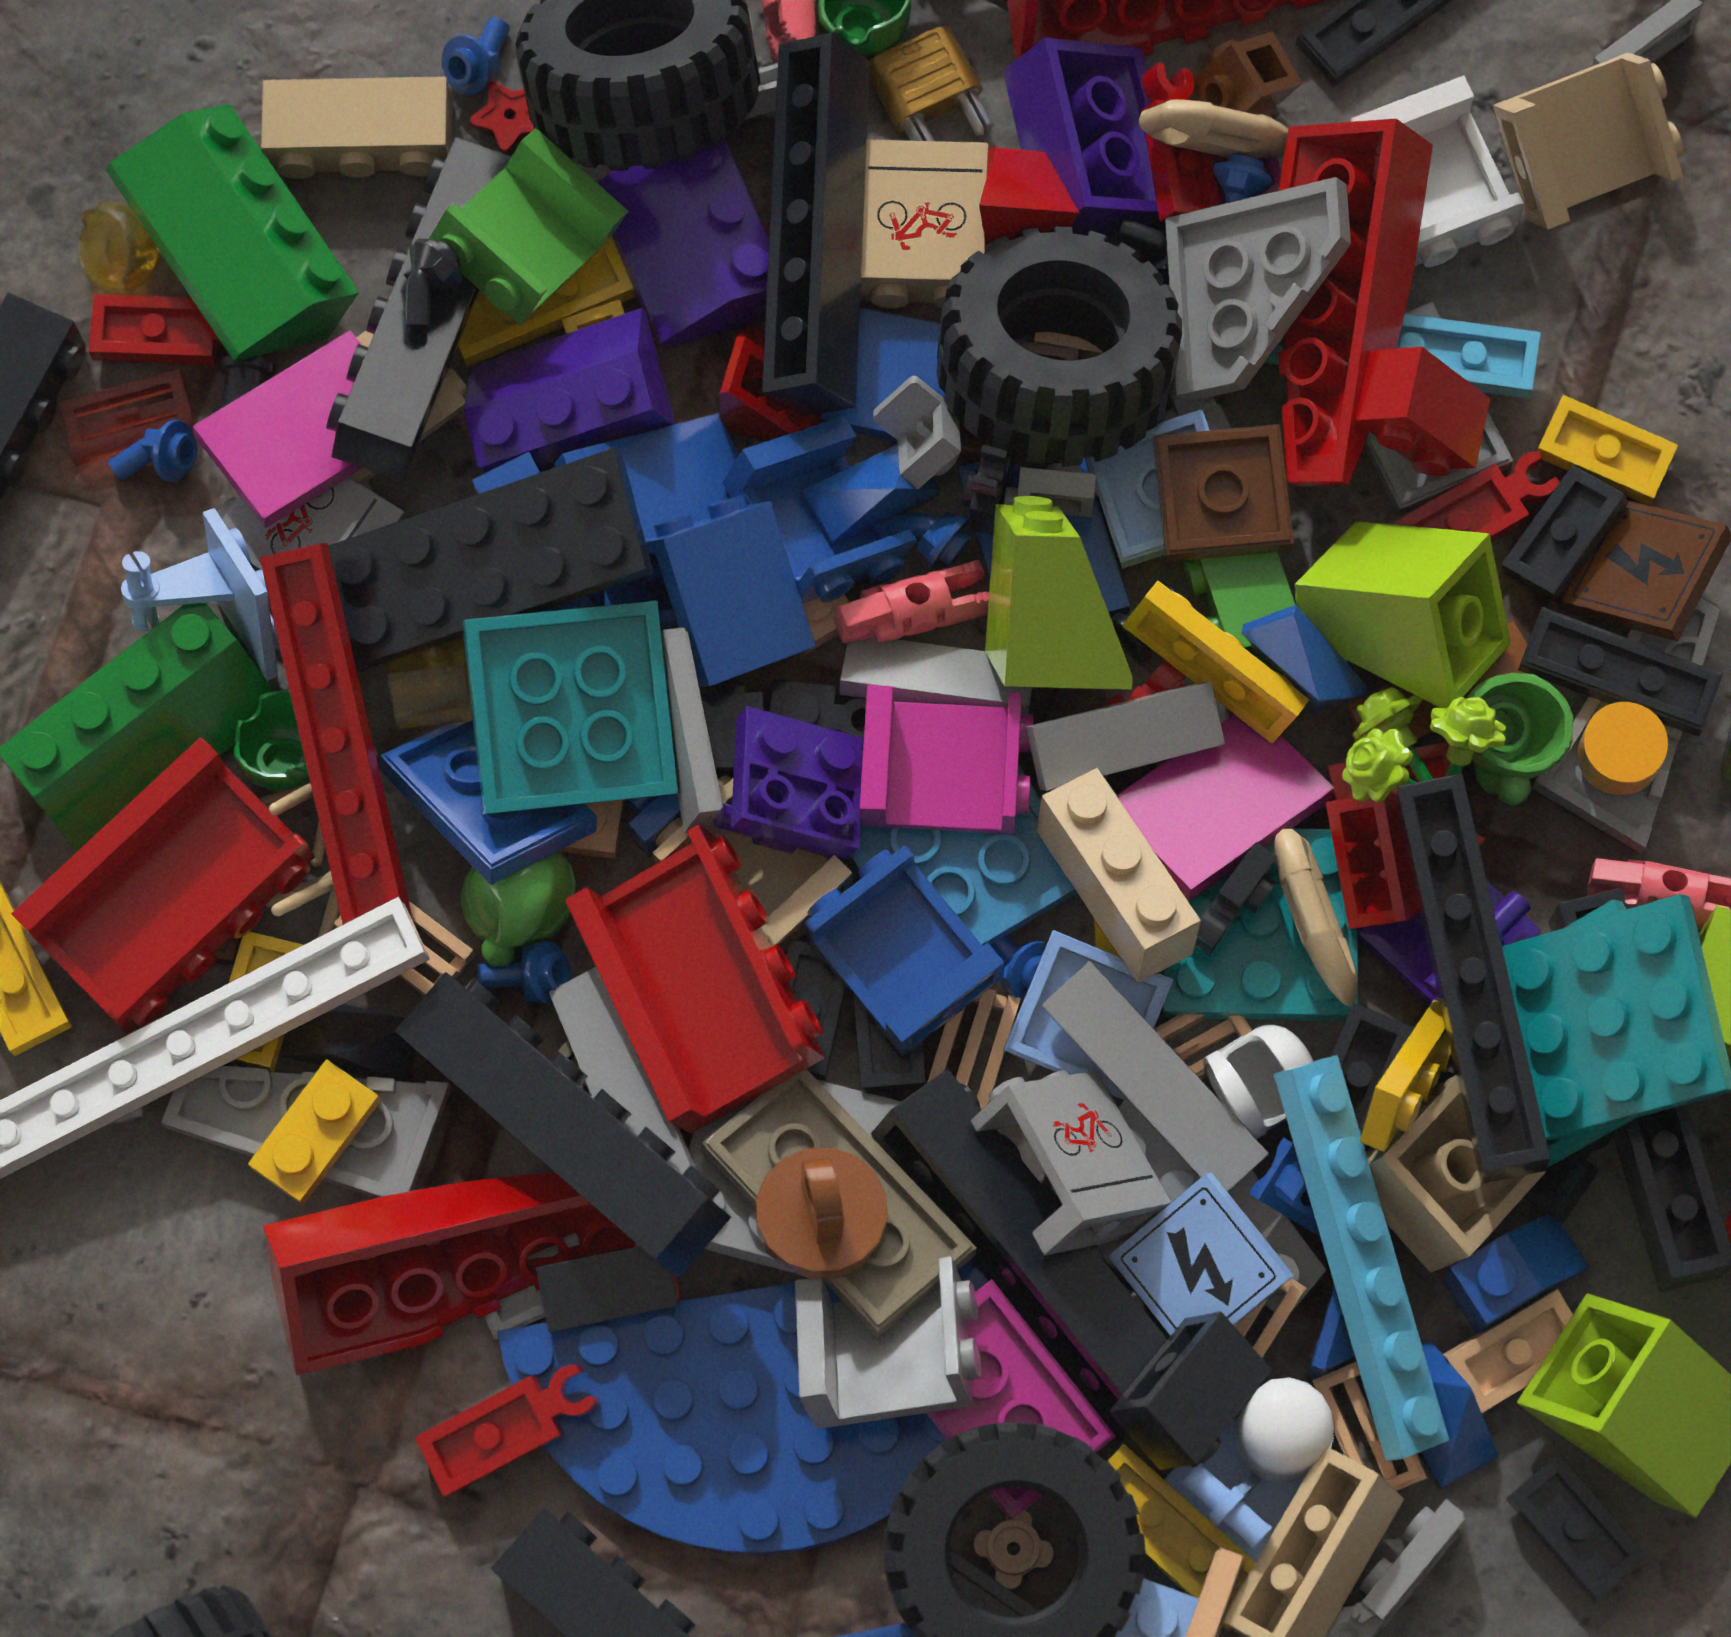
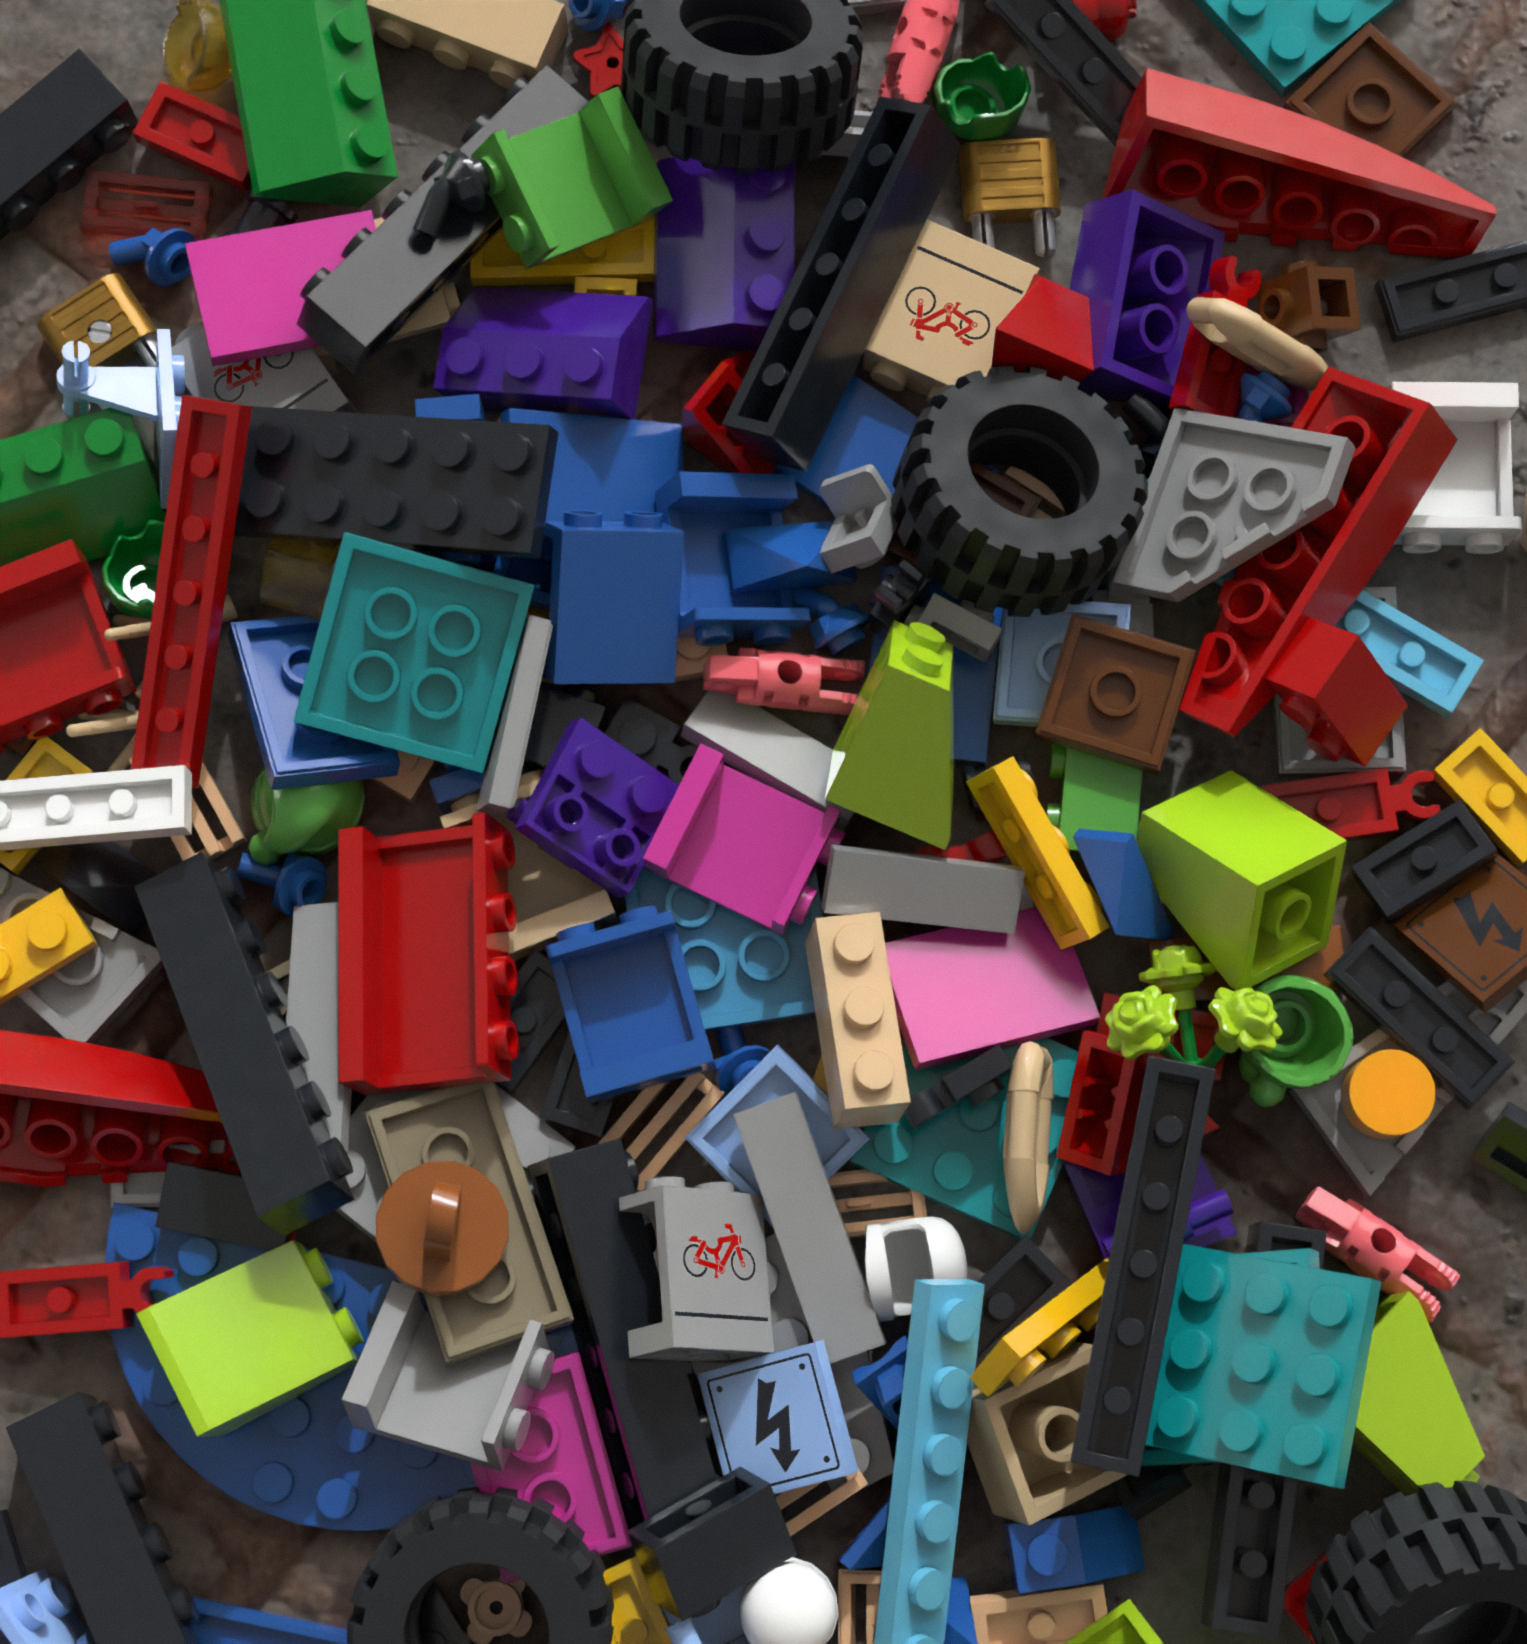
camera: 20 degrees right, 5 degrees up
none -> pearl gold piece [37,273,157,410]
none -> lime slope [136,1240,364,1438]

